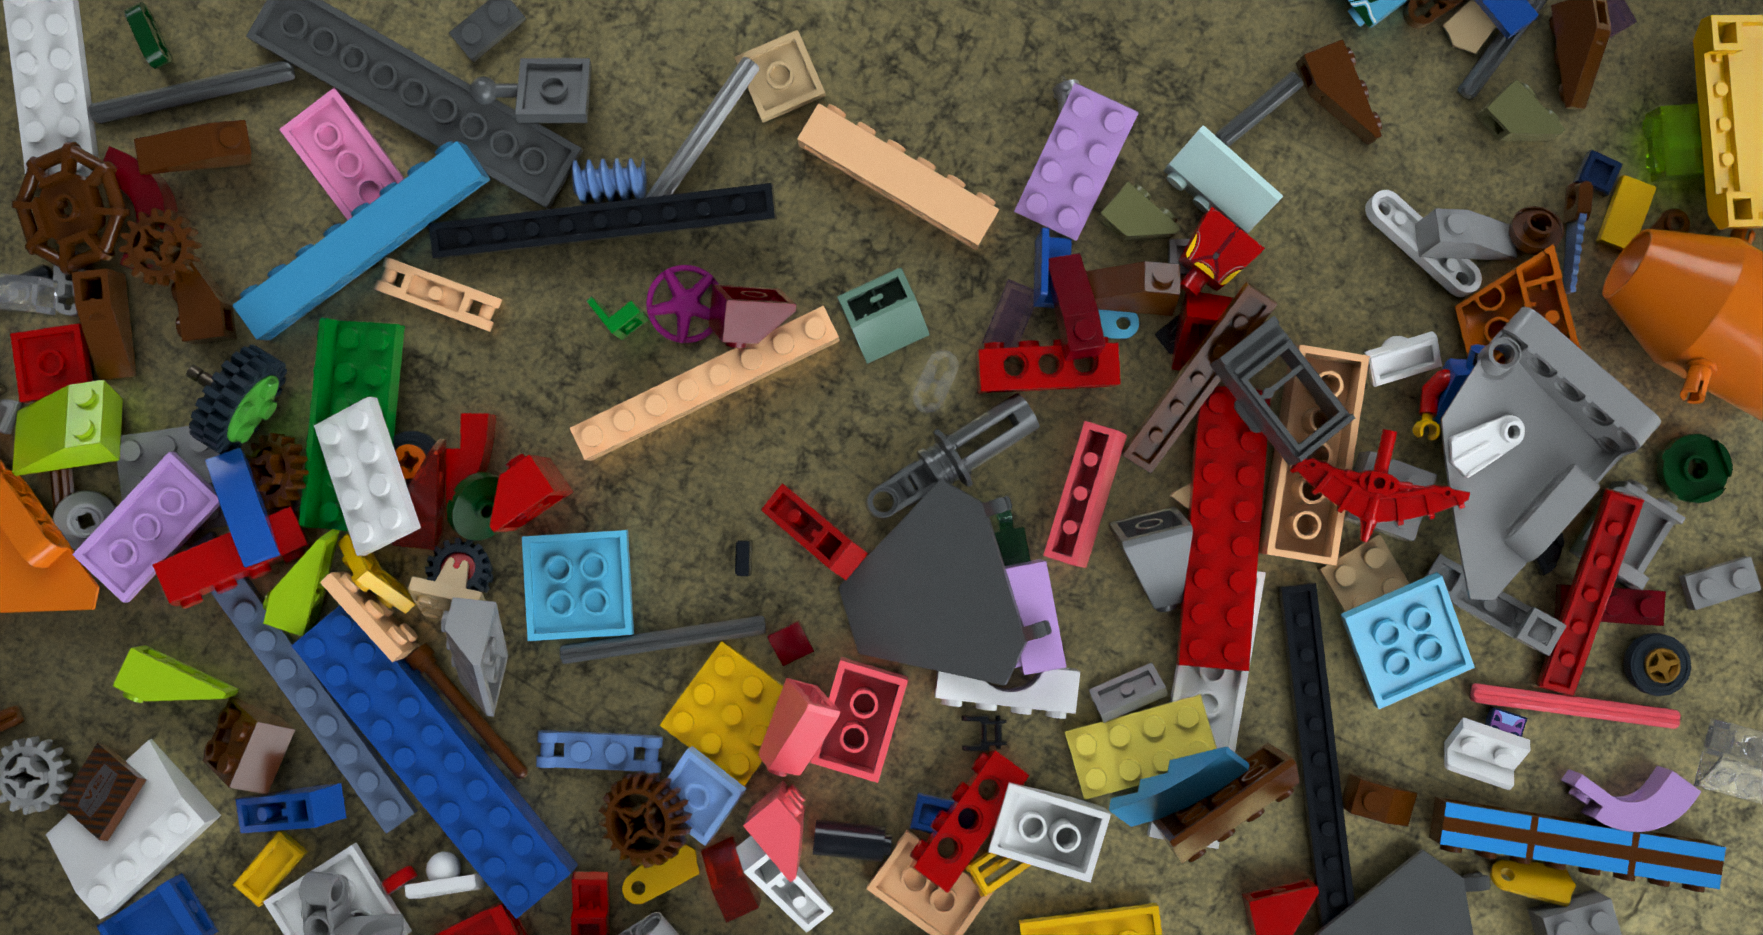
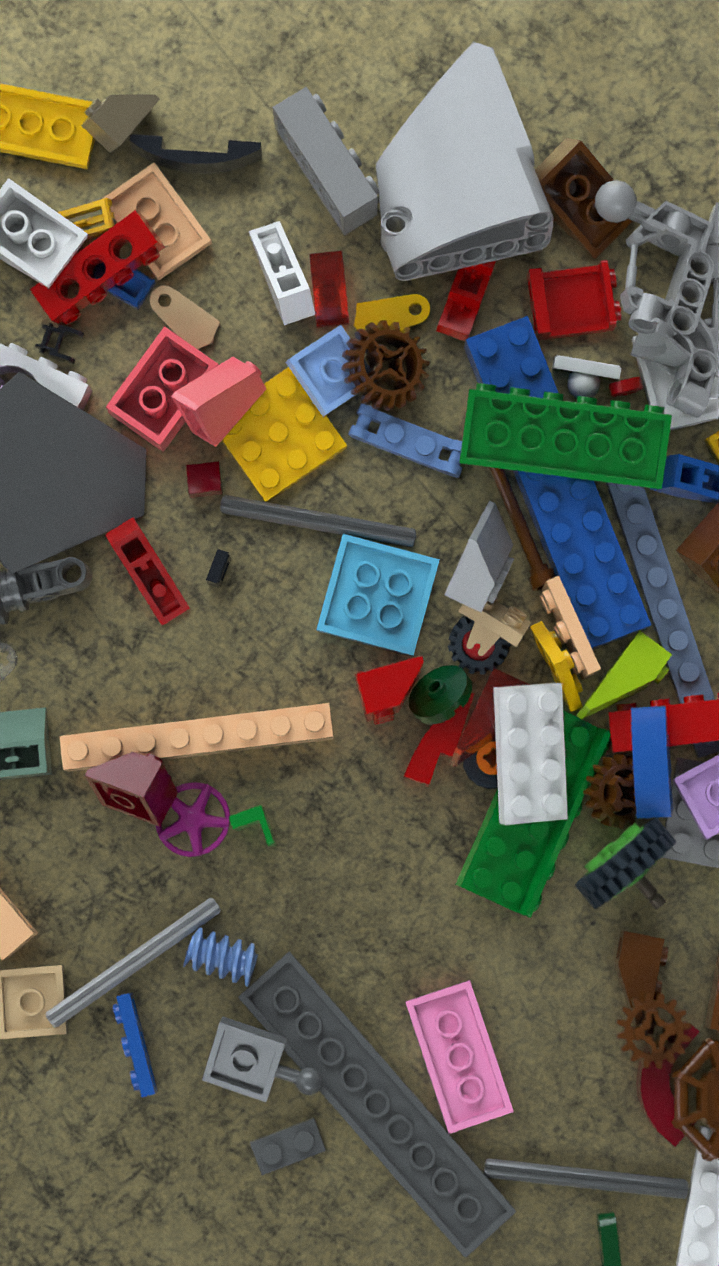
camera: 160 degrees left, 5 degrees down
reddish brown slope [134,120,252,175] -> none
dark azure brick [232,141,491,340] -> none
light nougat plate [373,257,502,332] -> none
black plate [429,183,777,259] -> none
coral slope [743,781,806,883] -> none
black brick [813,819,892,862] -> none
none -> blue plate [113,992,158,1097]
none -> tan piece [150,285,220,350]
none -> green bracket [459,383,672,489]

